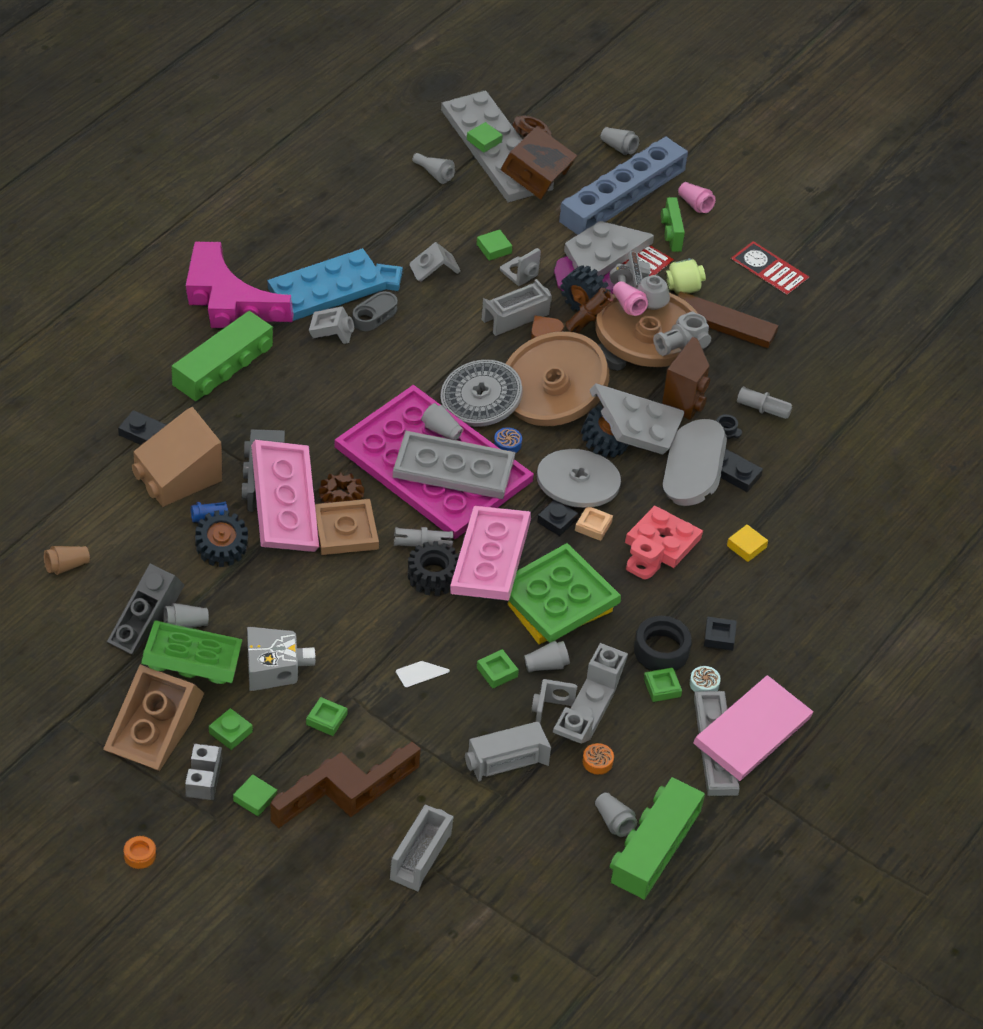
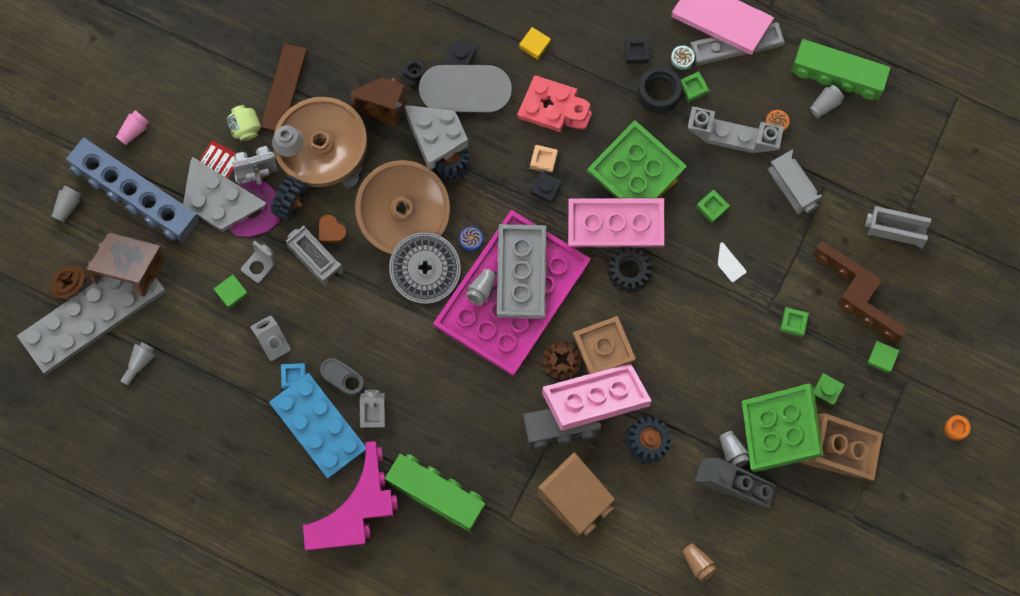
camera: 100 degrees left, 25 degrees up
black plate [118,410,166,445] -> none
flat silver piece [186,744,222,800] -> none
blue pin [191,501,228,523] -> none
light grey torso [247,627,315,691] -> none
light grey pin [394,527,453,549] -> none
bright green tile [467,122,503,153] -> none
light grey cone [524,641,570,672] -> none
light grey bracket [532,679,577,723] -> none
light grey piece [537,449,621,507] -> none
reddish brown pin [565,288,614,334] -> none
bright pink cone [613,281,648,316] -> none
light grey connector [653,311,711,356] -> none
bright green plate [661,197,685,252] -> none
sticker [731,241,809,294] -> none
light grey axle [737,386,792,419] -> none

